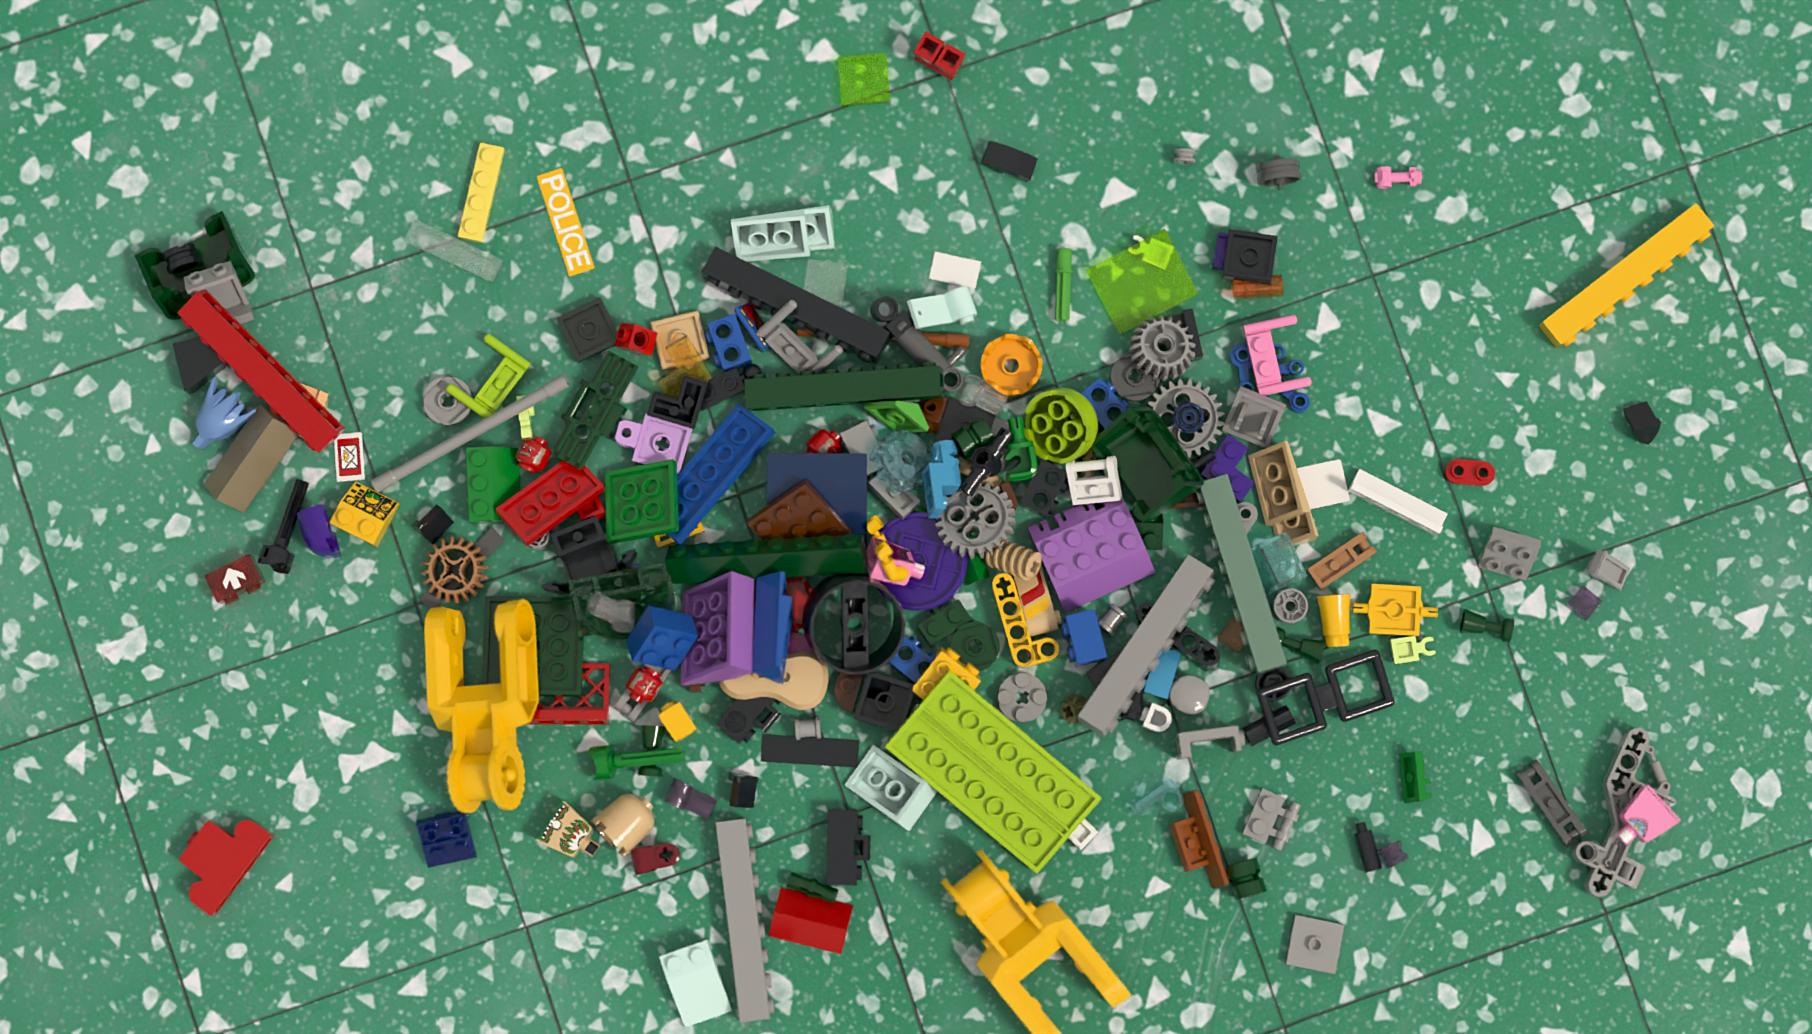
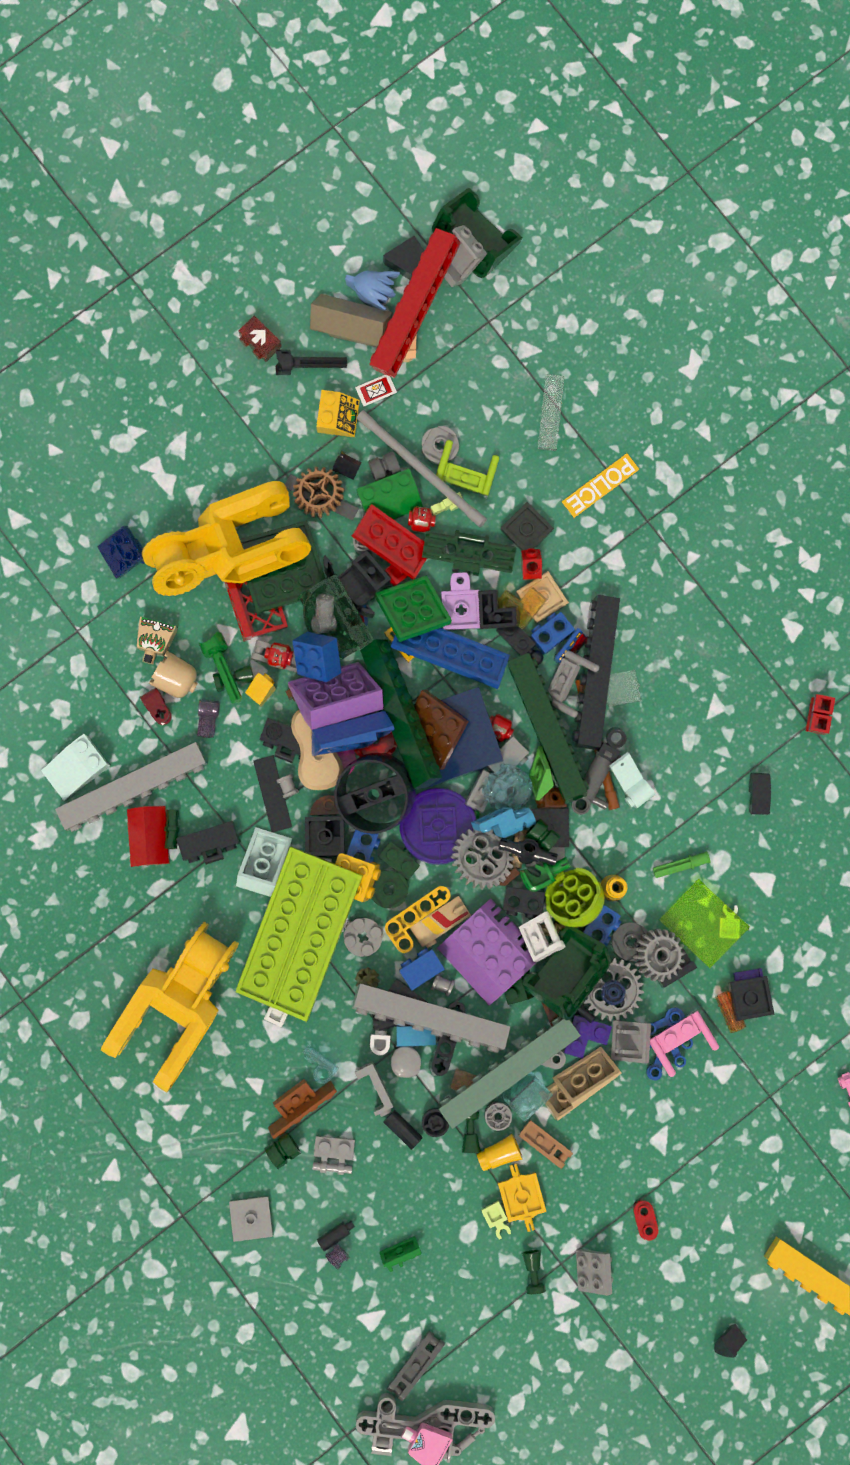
camera: 65 degrees right, 0 degrees up
black wheel [162,243,201,274] -> none
red brick [179,820,275,916] -> none
dark purple brick [297,504,342,558] -> none
light yellow plate [458,142,505,243] -> none
black tile [728,772,758,808] -> none
light aqua slope [731,205,835,262] -> none
clear neon green tile [838,53,890,106] -> none
torso [866,515,925,586] -> none
white sticker [929,252,981,289] -> none
clear piece [956,374,1008,417] -> none
green slope [965,555,990,586] -> none
light orange plate [981,334,1042,397] -> none
tan piece [986,541,1042,581] -> none
light grey bush [1174,148,1196,165] -> none
dark grey wheel [1256,155,1301,190] -> none
black bar [1256,650,1395,746] -> none
white sticker [1297,459,1350,509] -> none
white fence [1347,469,1447,536] -> none
clear purple plate [1566,585,1602,621] -> none
light grey tile [1587,550,1630,590] -> none
none -> dark grey wheel [368,451,401,481]
none -> yellow plant [601,875,628,901]

